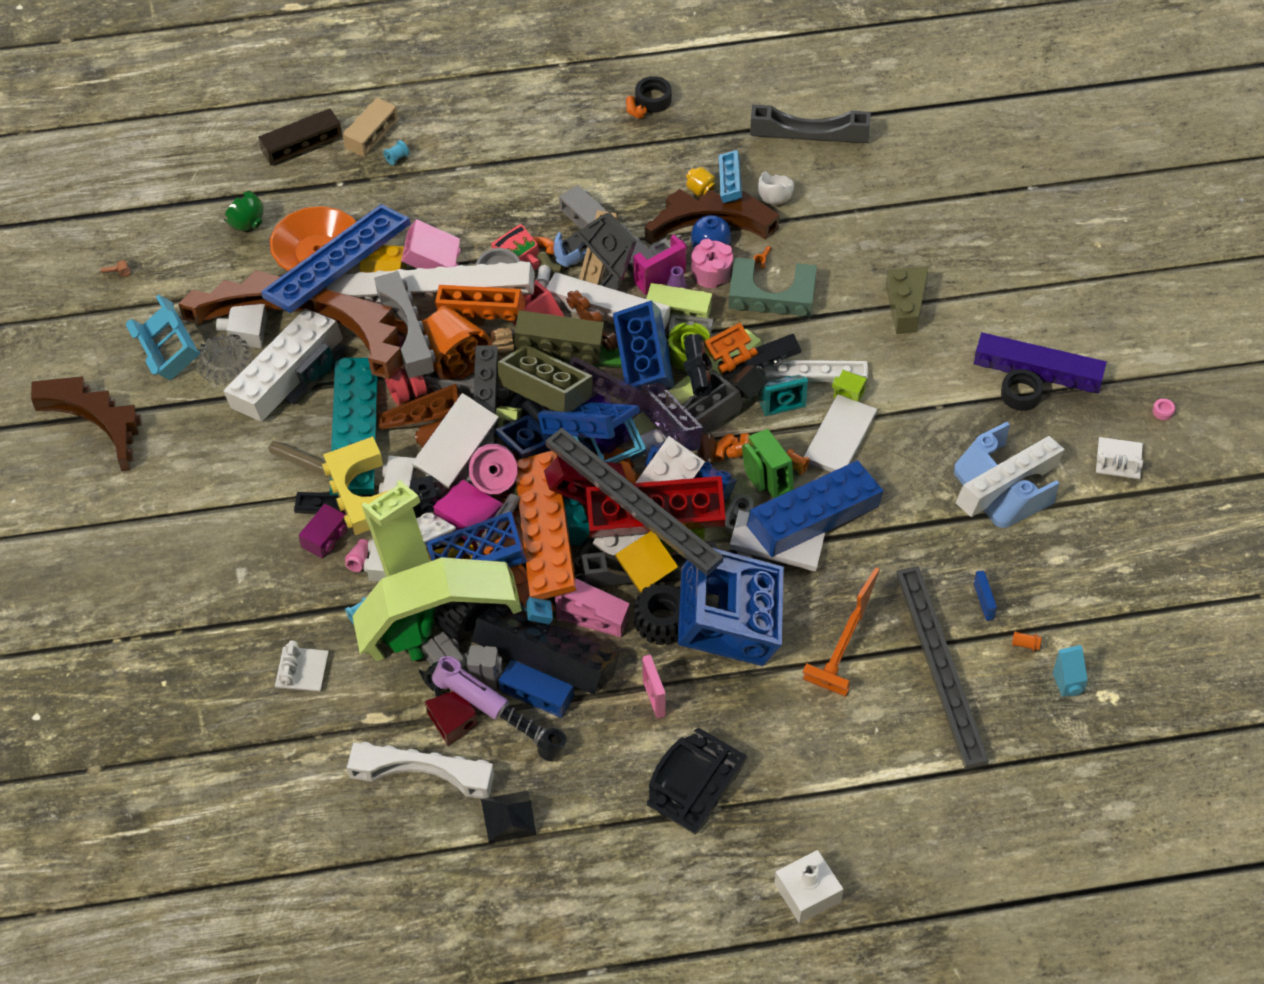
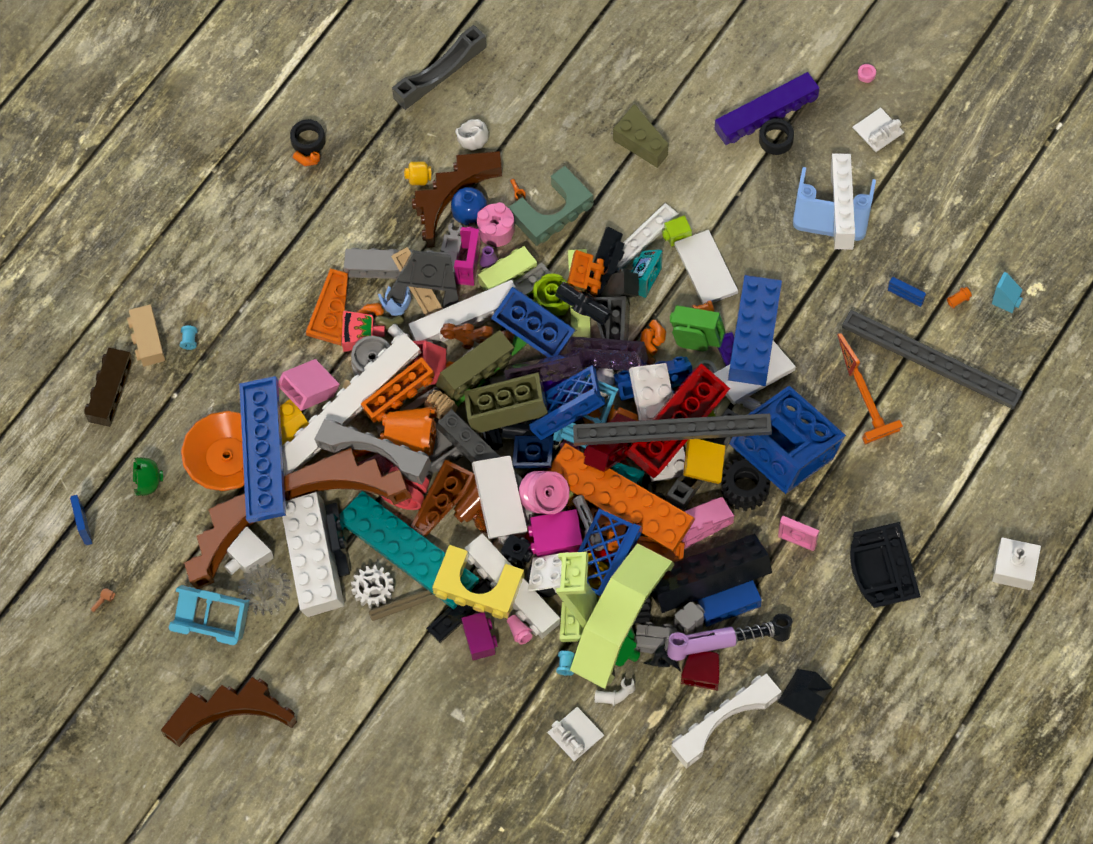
camera: 45 degrees left, 10 degrees up
yellowish green tile [496,406,522,427] -> none
dark azure plate [526,597,553,624] -> none
dark azure plate [718,150,742,203] -> none
none -> blue tile [70,495,93,546]
none -> orange wing [306,268,348,346]
none -> white gear [351,565,394,608]
none -> white piece [595,678,635,706]

